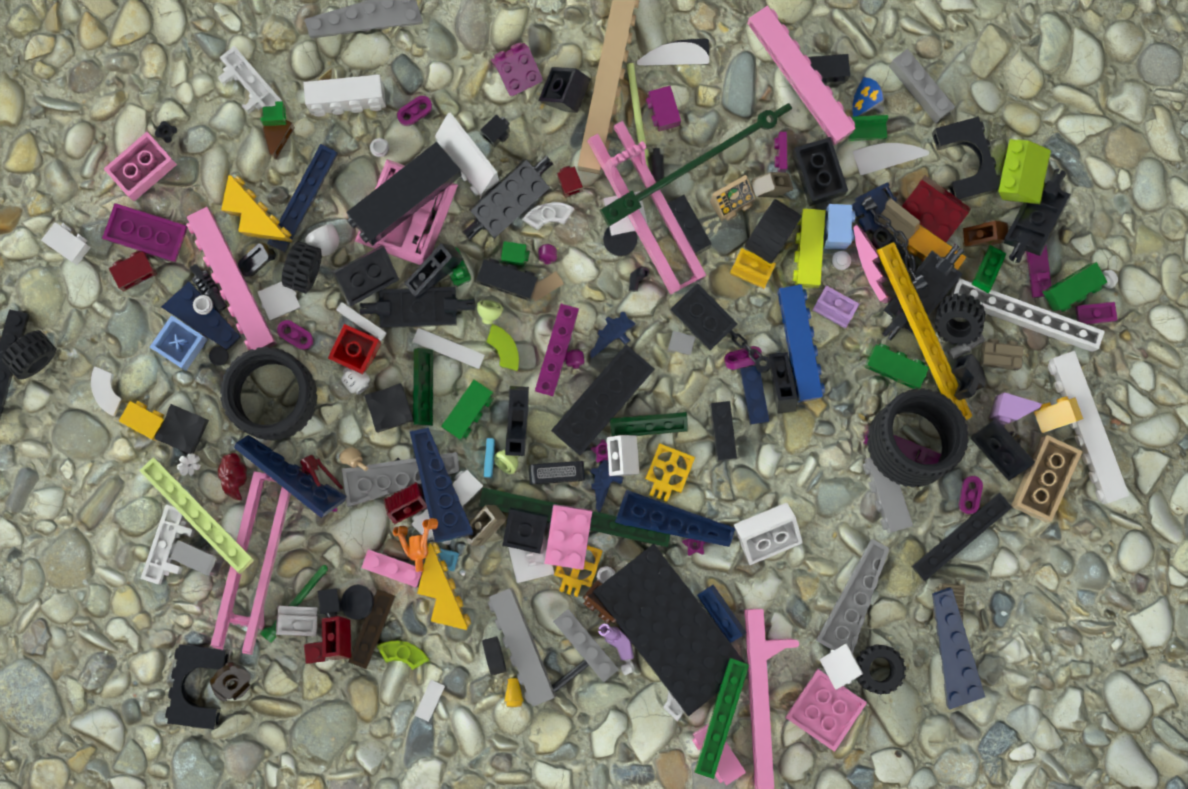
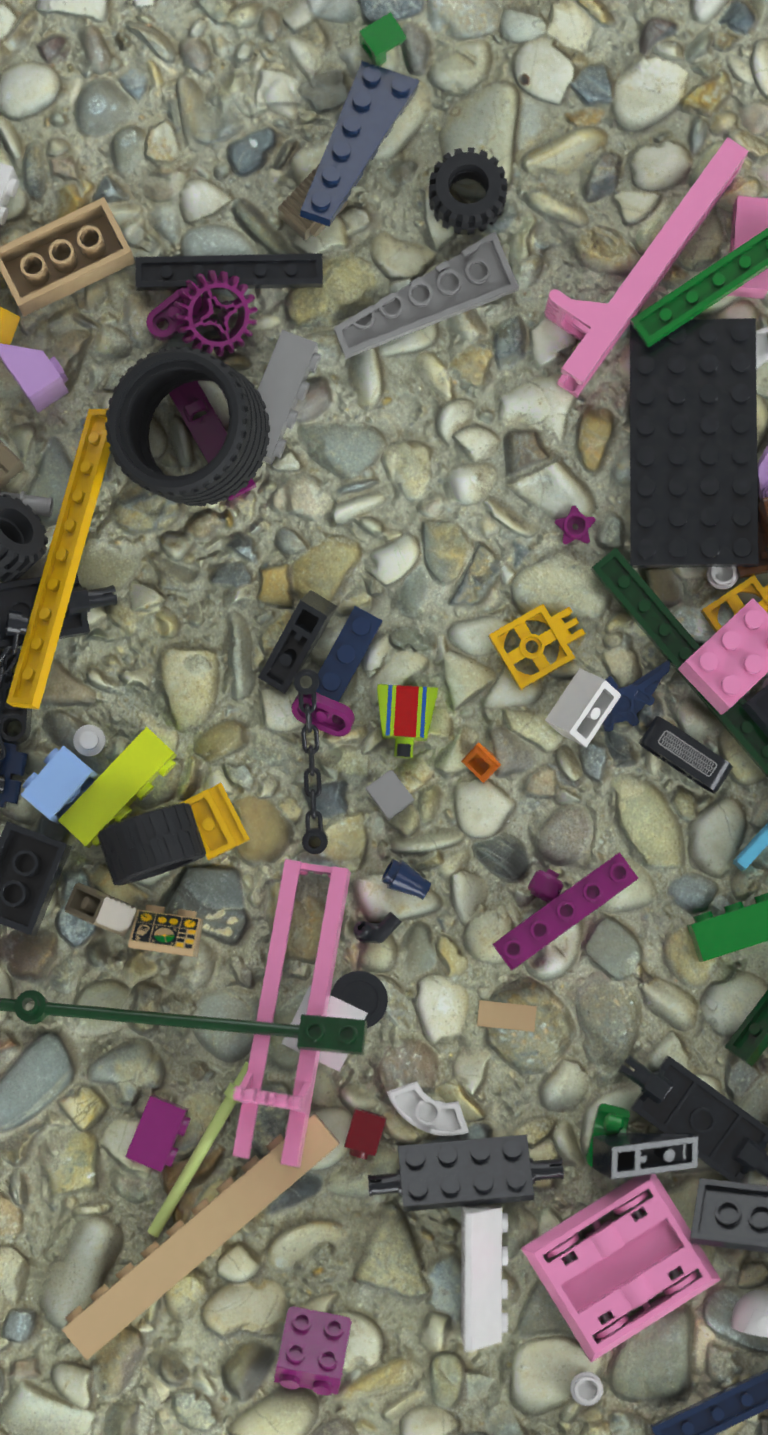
camera: 140 degrees left, 0 degrees up
black brick [346,141,462,246] -> none
magenta plate [397,96,432,126] -> none
white sticker [413,328,485,369] -> none
black brick [476,258,538,302] -> none
yellowish green brick [477,300,504,324] -> none
black brick [480,114,510,148] -> none
lime tile [487,324,519,372] -> none
yellowish green brick [494,450,519,474] -> none
green brick [501,241,530,267] -> none
black arch [505,386,529,456] -> none
black slope [538,67,591,113] -> none
magenta piece [538,244,557,265] -> none
black plate [551,344,655,456] -> none
dark blue piece [590,312,636,358] -> none
magenta plate [591,439,608,463] -> none
dark green plate [610,412,688,437] -> none
dark blue wing [615,490,735,547] -> none
white sticker [637,39,709,65] -> none
black cylinder [650,148,665,182] -> none
black brick [667,195,712,256] -> none
black plate [670,283,738,351] -> none
dark blue plate [697,584,747,643] -> none
black brick [709,401,737,462] -> none
white slope [734,503,803,565] -> none
magenta plate [774,132,787,173] -> none
blue brick [777,284,825,403] -> none
bright pink plate [785,669,867,752] -> none
lavender plate [812,285,859,329] -> none
white piece [820,644,863,690] -> none
bright pink slope [853,225,892,304] -> none
green brick [864,344,929,390] -> none
black brick [951,354,985,400] -> none
black plate [970,418,1035,481] -> none
none -> magenta gear [173,270,258,356]
none -> green panel [359,12,406,66]
none -> torso [377,684,438,758]
none -> dark blue cone [381,859,431,899]
none -> orange slope [461,742,501,784]

